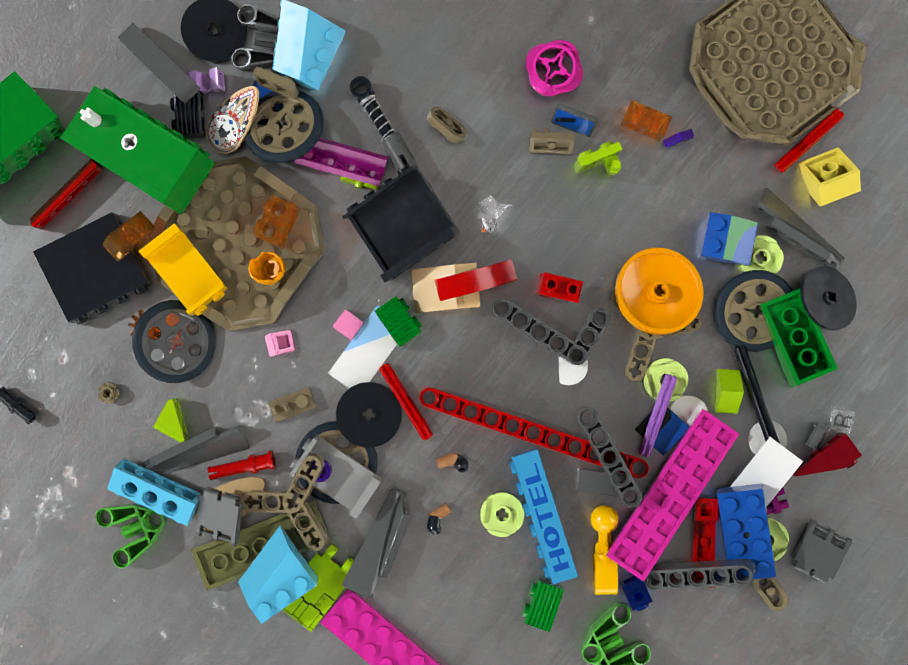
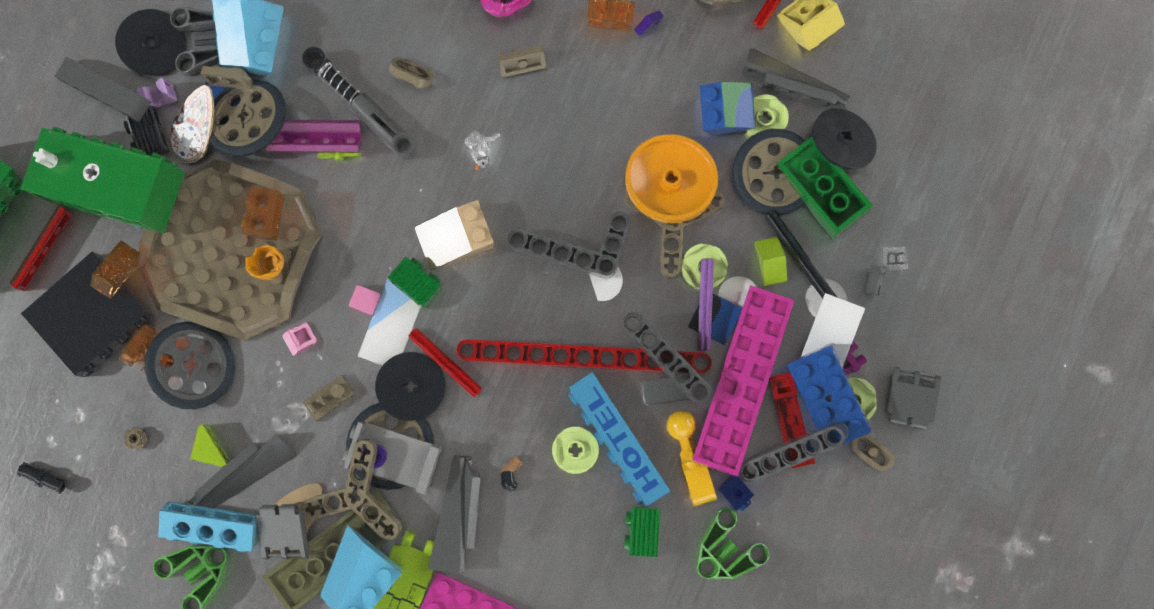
camera: 10 degrees left, 5 degrees down
yellow panel [139,223,228,316] -> none
red pin [208,450,276,481] -> none
black panel [342,165,461,283] -> none
red slope [434,259,517,301] -> none
arm [436,453,469,473] -> none
red hips [535,272,583,304] -> none
slope [551,103,598,137] -> none
lime plate [574,141,623,176] -> none
dark red slope [792,433,862,477] -> none
none -> clear orange beam [120,324,156,367]

